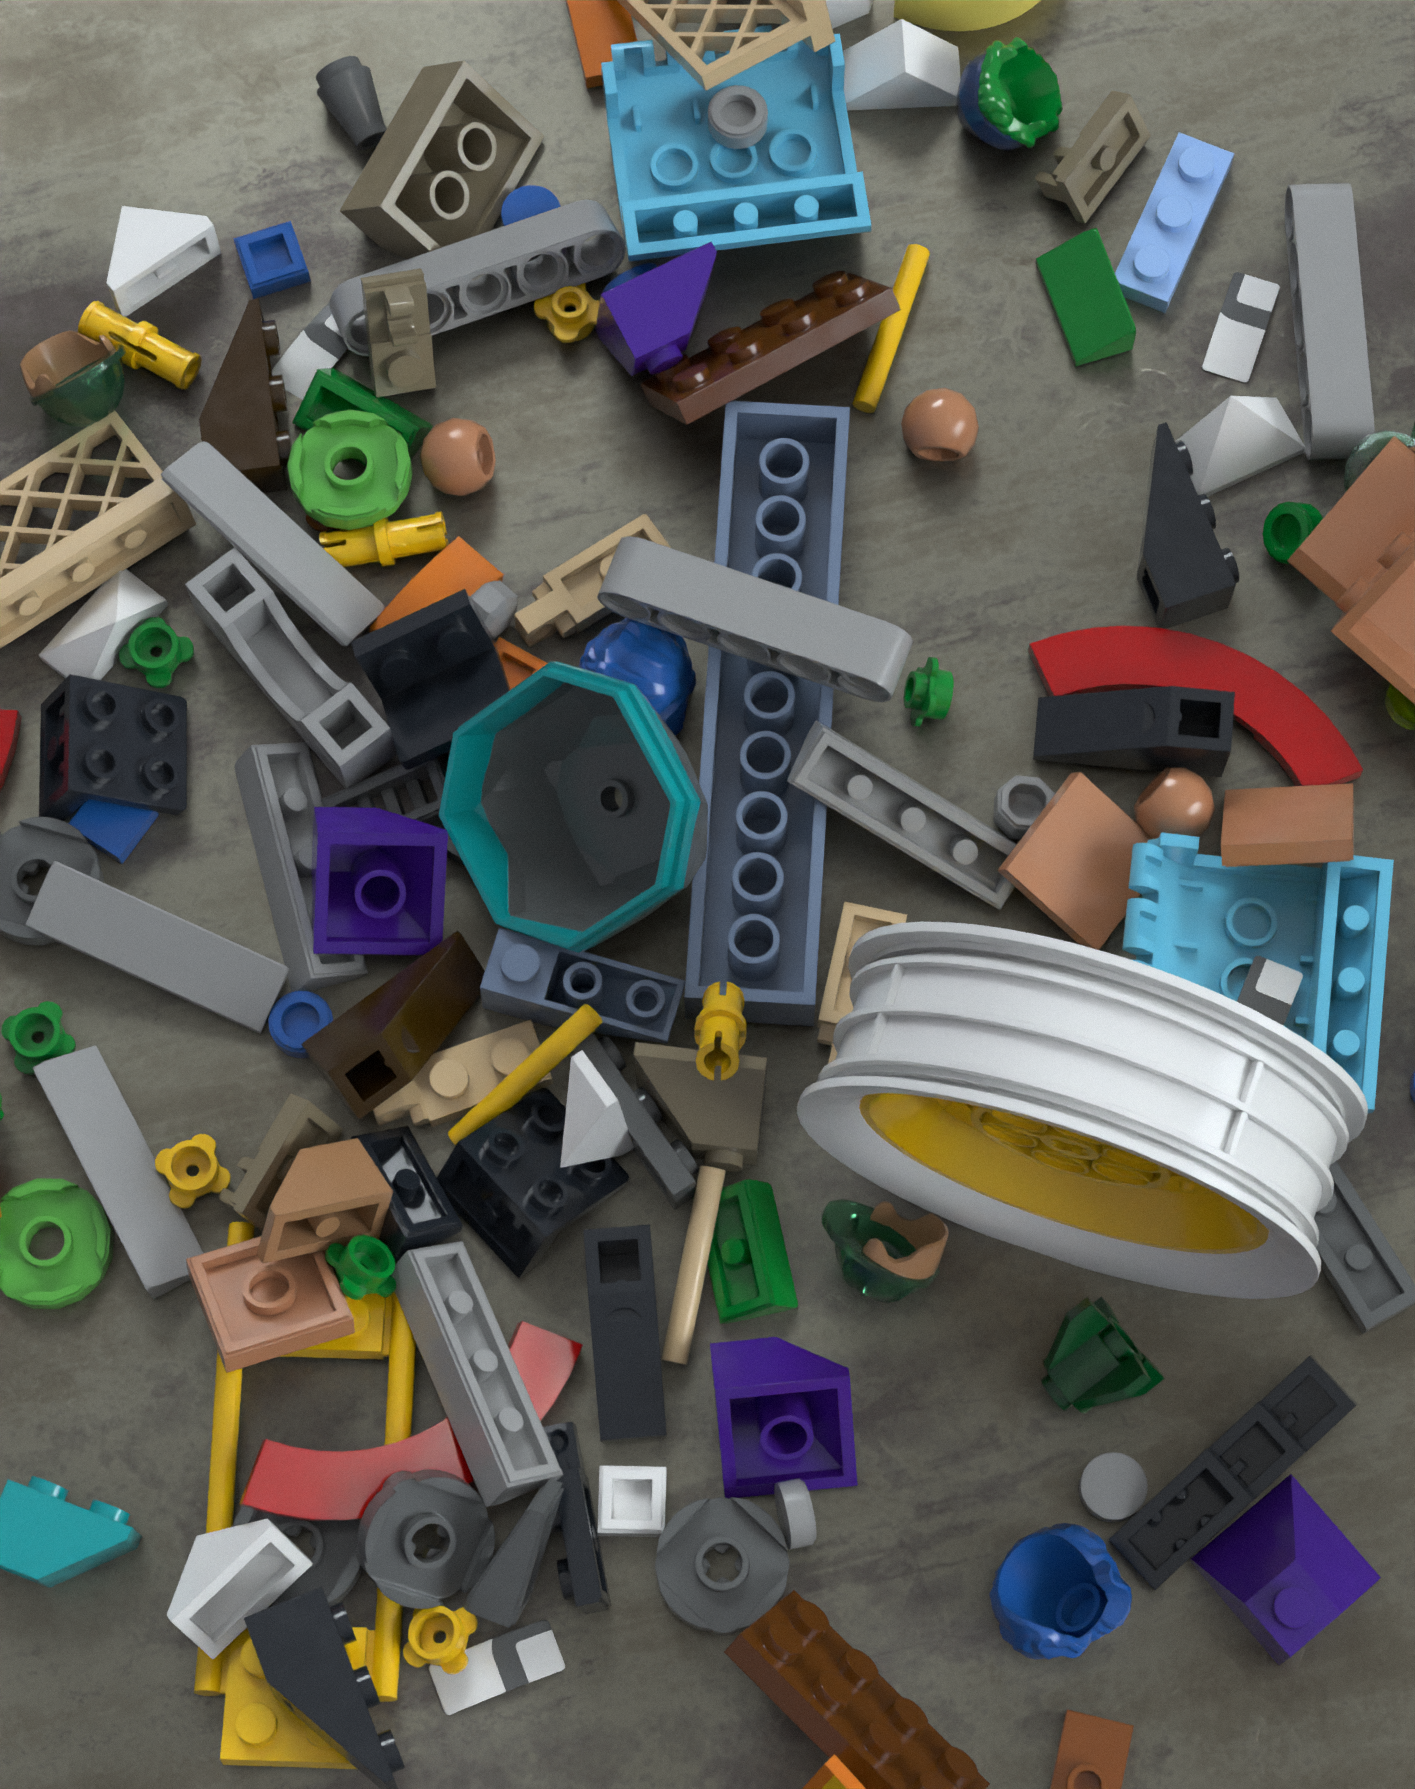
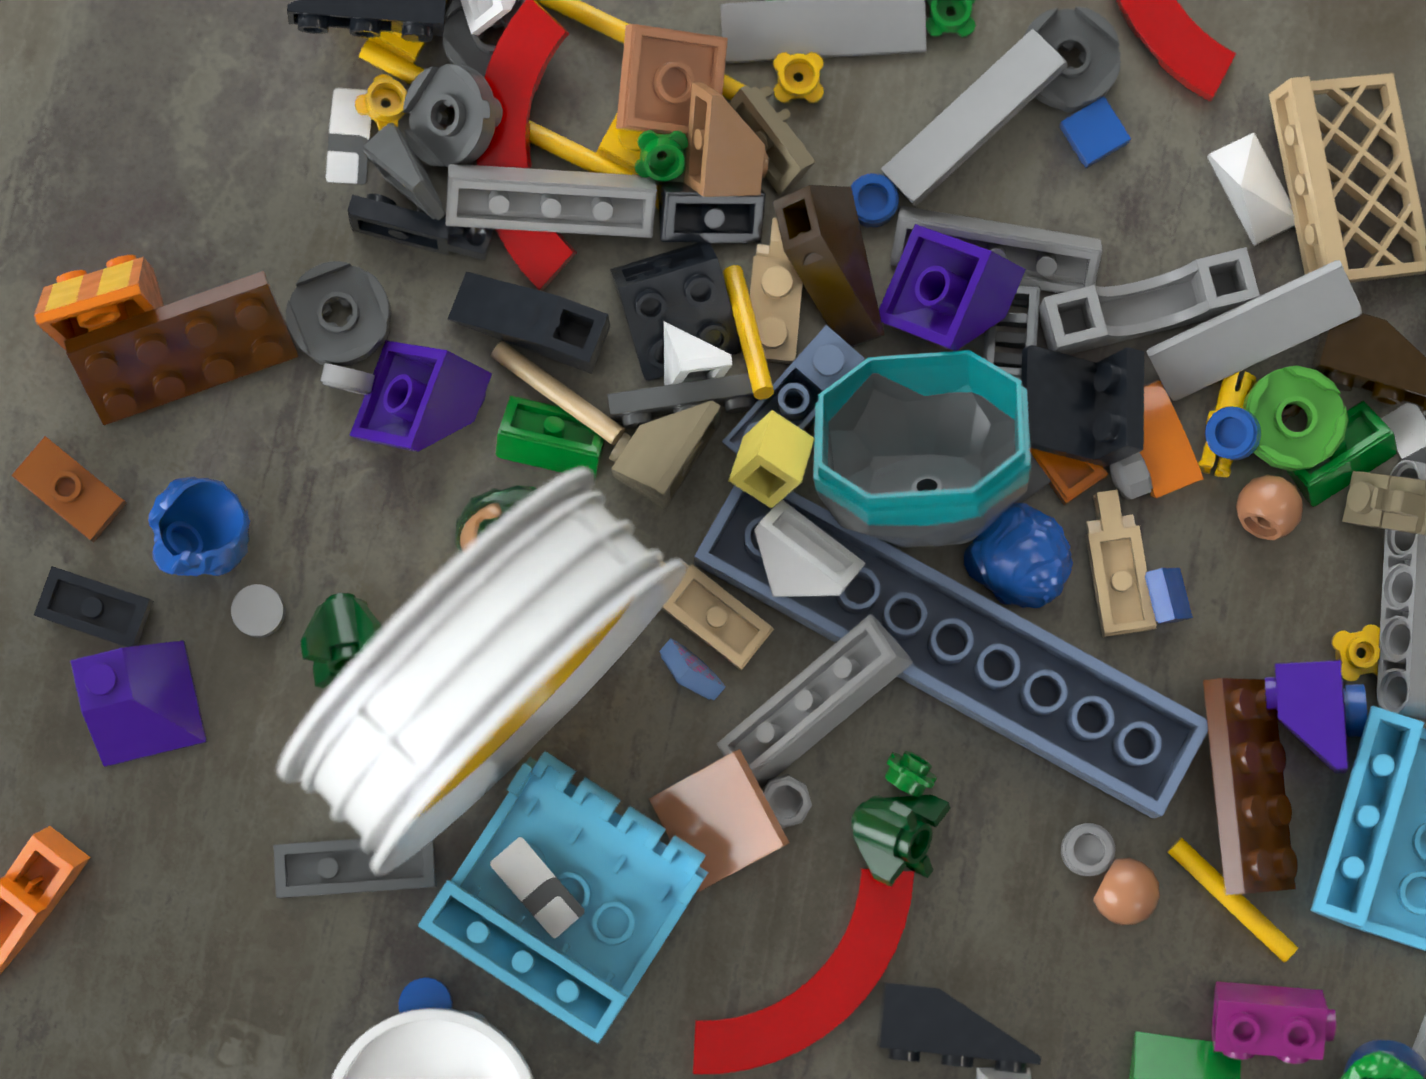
camera: 115 degrees right, 10 degrees up
black bracket [39,674,187,821] -> none
green plate [119,617,194,688] -> none
light grey beam [597,536,913,702] -> none
white tile [598,1466,667,1537] -> none
yellow pin [694,982,747,1081] -> none
black slope [1033,686,1235,777] -> none
black slope [1109,1355,1358,1590] -> none
nougat piece [1134,768,1215,839] -> none
nougat tile [1221,783,1354,867] -> none
none -> black plate [34,566,154,647]
none -> light yellow brick [729,410,814,509]
none -> white slope [754,500,866,597]
none -> dark green brick [851,794,951,887]
none -> light grey tile [1061,823,1115,876]
none -> tile [1145,568,1193,623]
none -> blue tile [1205,407,1261,460]
none -> magenta brick [1211,981,1336,1064]

